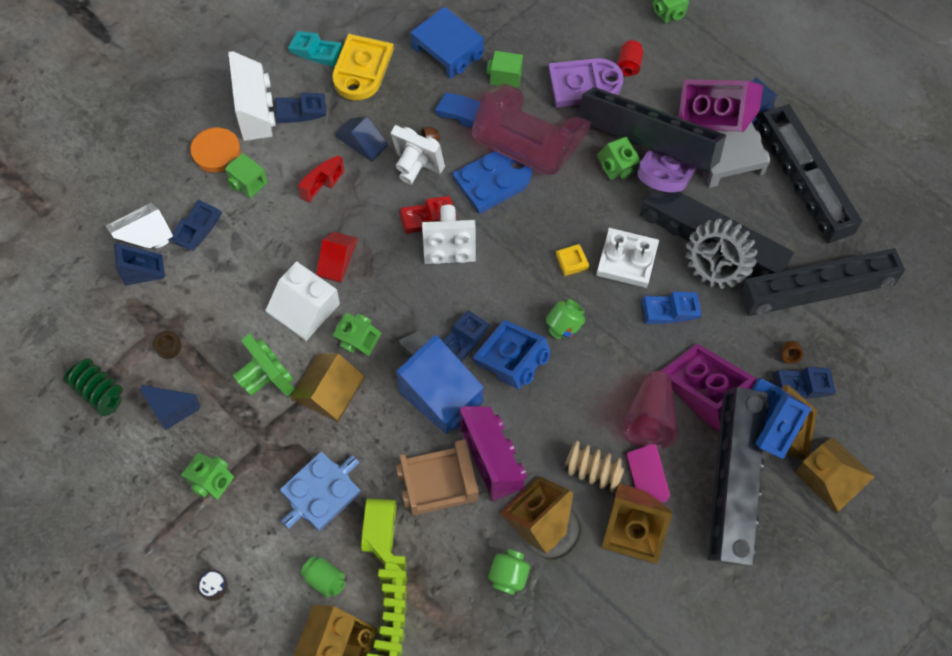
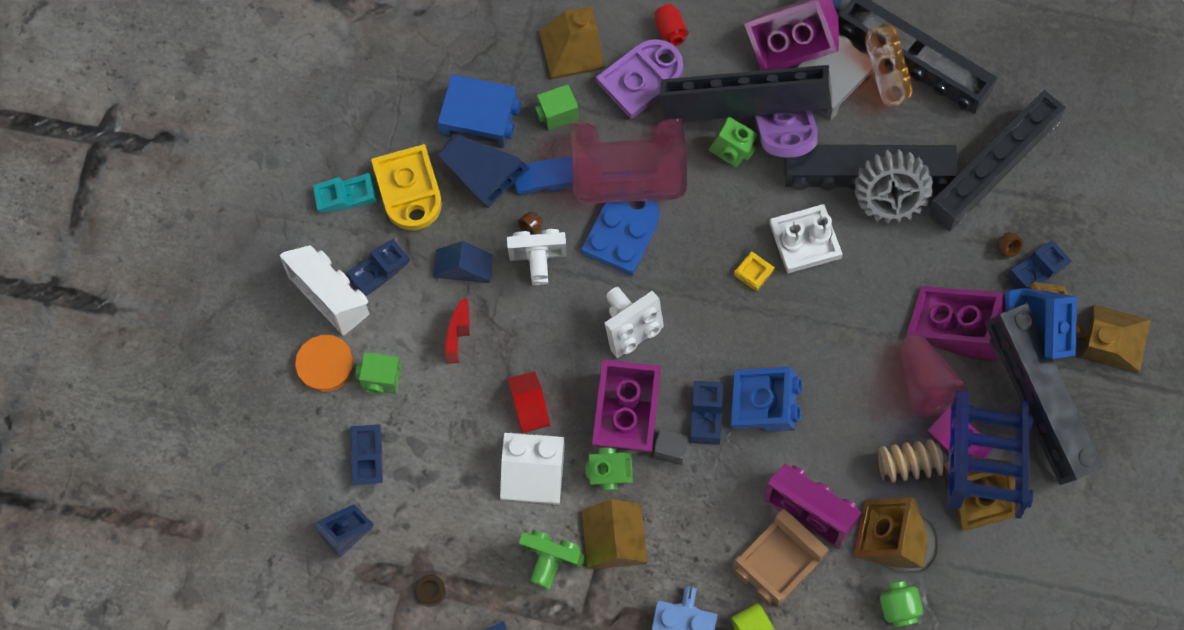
camera: 30 degrees left, 5 degrees up
white slope [105,203,173,249] -> none
blue slope [396,335,484,434] -> none
red slope [399,196,457,234] -> none
bright green head [546,299,585,339] -> none
blue slope [641,292,702,324] -> none
none -> dark blue slope [438,135,529,207]
none -> pearl gold slope [539,6,604,80]
none -> magenta slope [592,360,661,452]
none -> clear orange beam [865,24,912,107]
none -> clear blue fence [948,391,1033,519]

